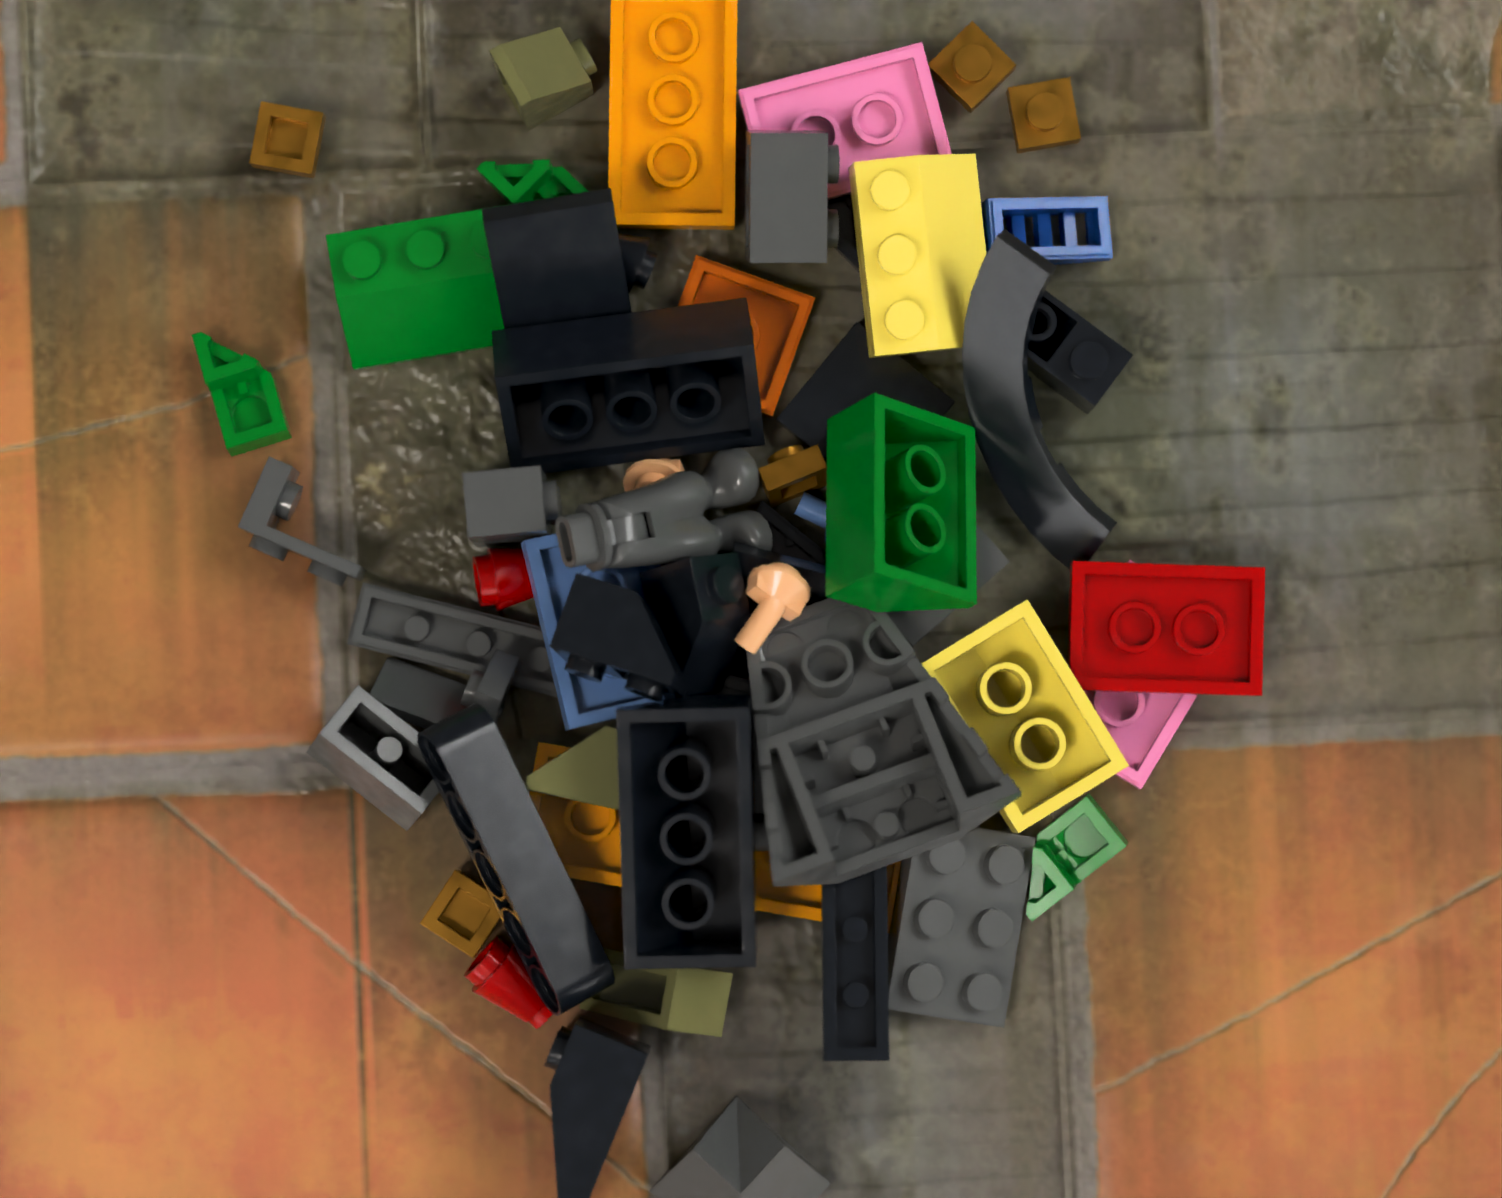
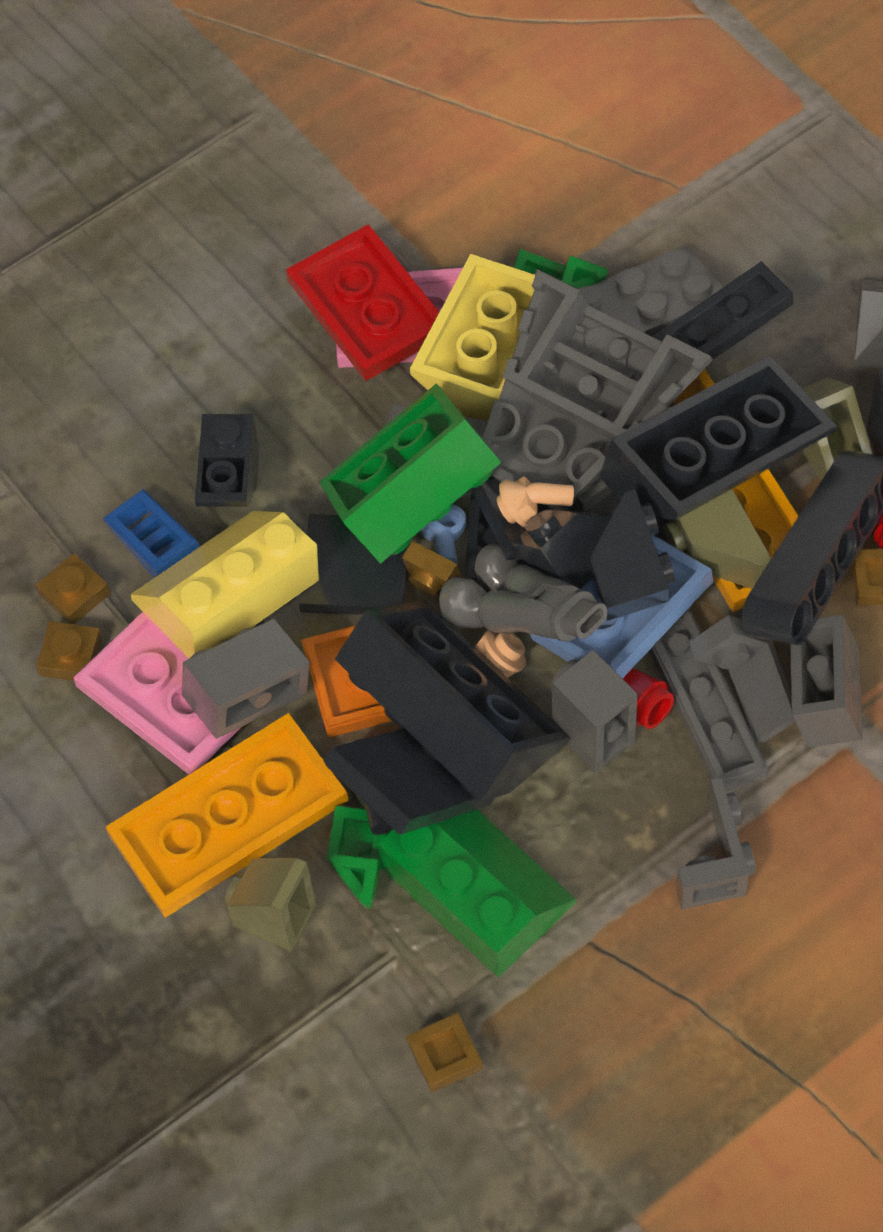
camera: 115 degrees left, 25 degrees down
green slope [192,332,292,457] -> none
black tile [962,229,1117,570] -> none

